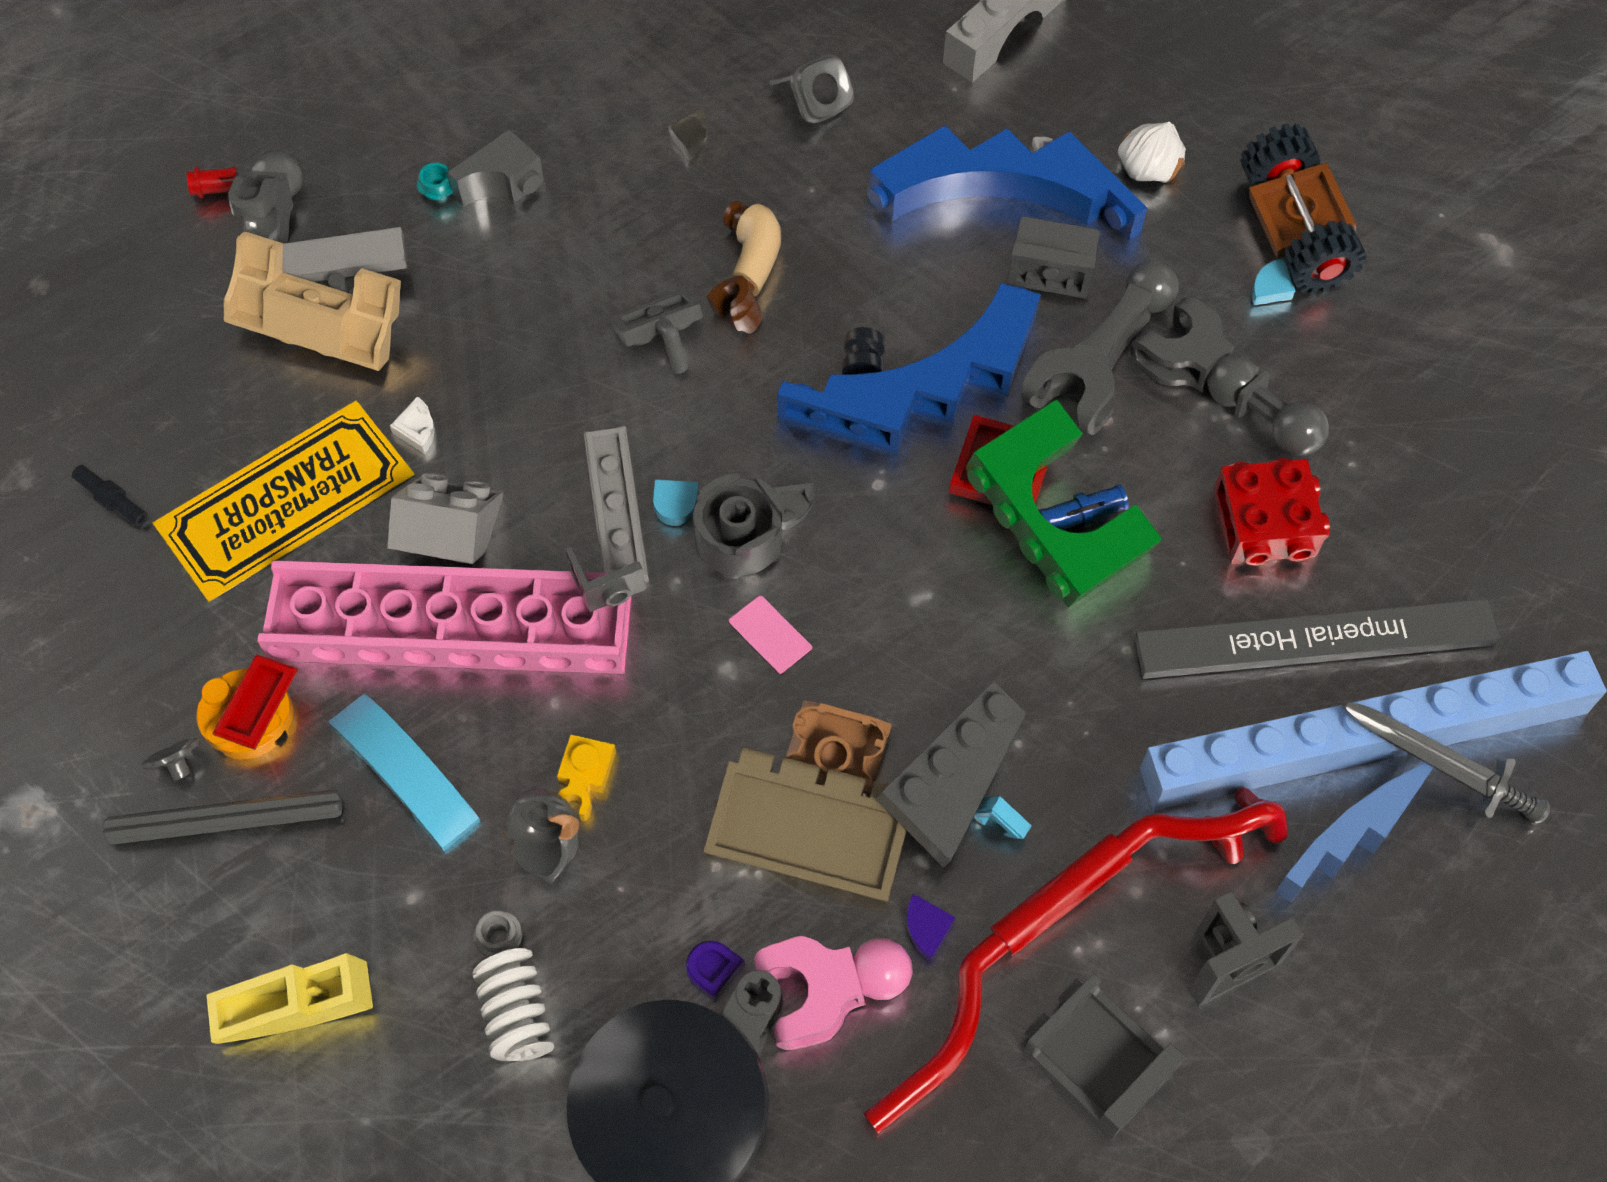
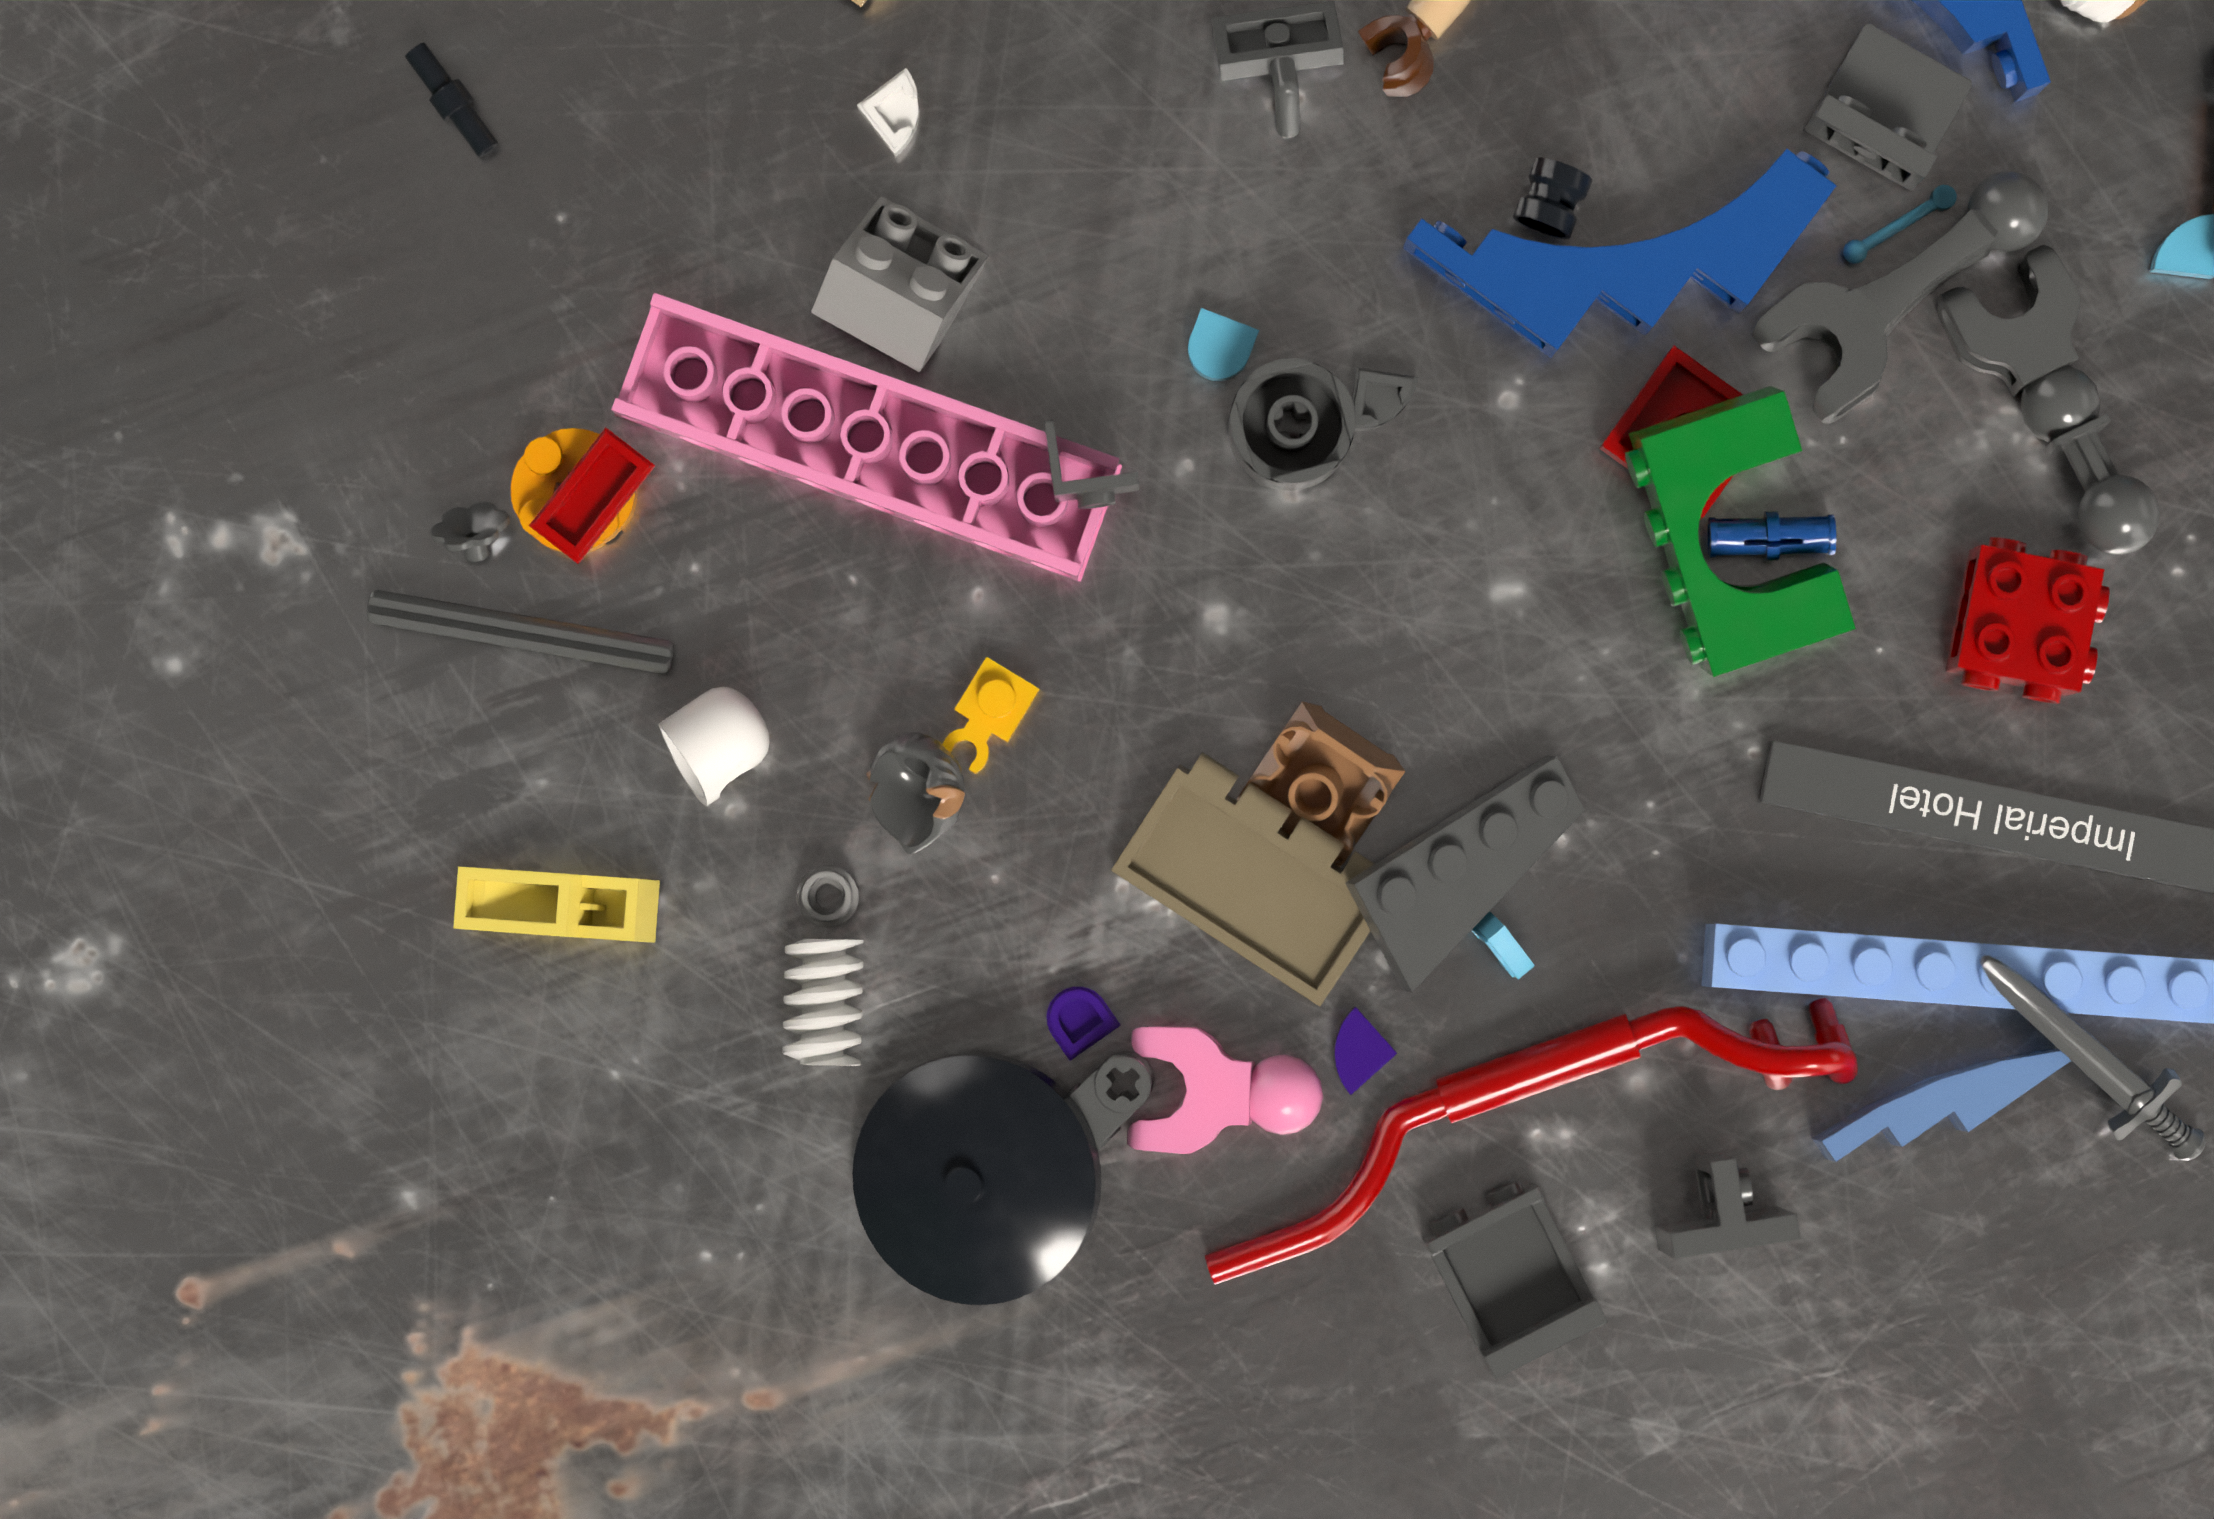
camera: 20 degrees right, 25 degrees up
yellow sticker [152,400,415,602] -> none
medium azure slope [328,693,480,851] -> none
light grey tile [584,426,649,582] -> none
bright pink sticker [729,596,812,674] -> none
none -> white helmet [658,687,770,806]
none -> medium azure hinge [1843,185,1957,264]

